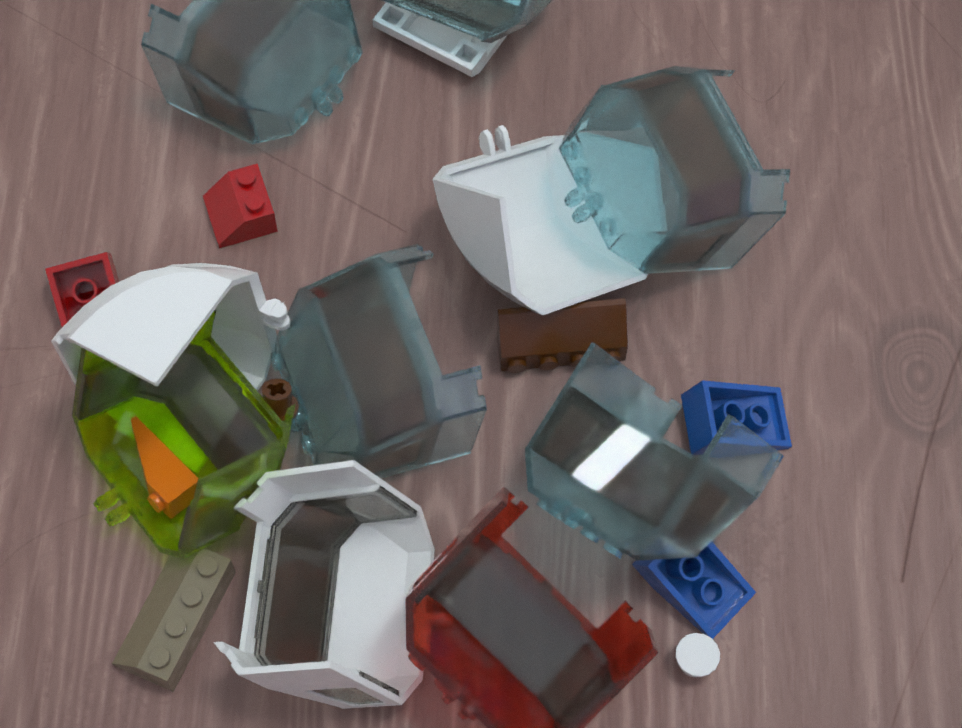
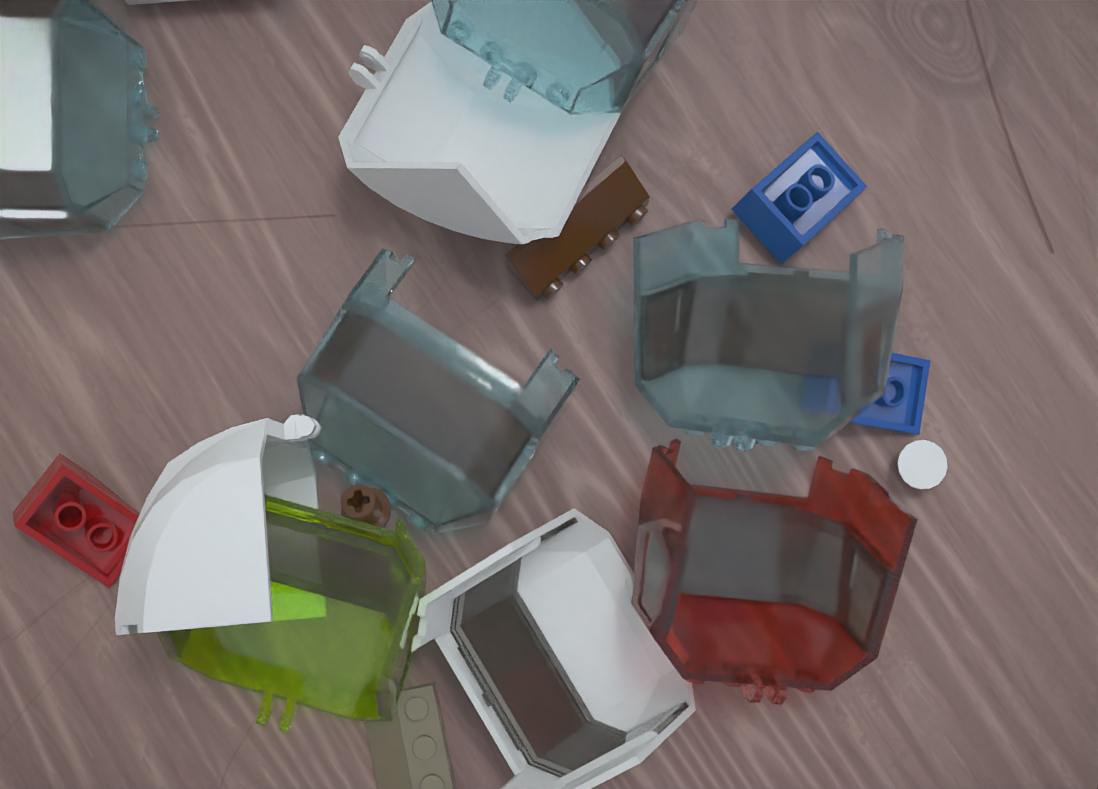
camera: 30 degrees left, 20 degrees up
orange slope [131,416,202,519] -> none
red slope [203,164,278,249] -> none

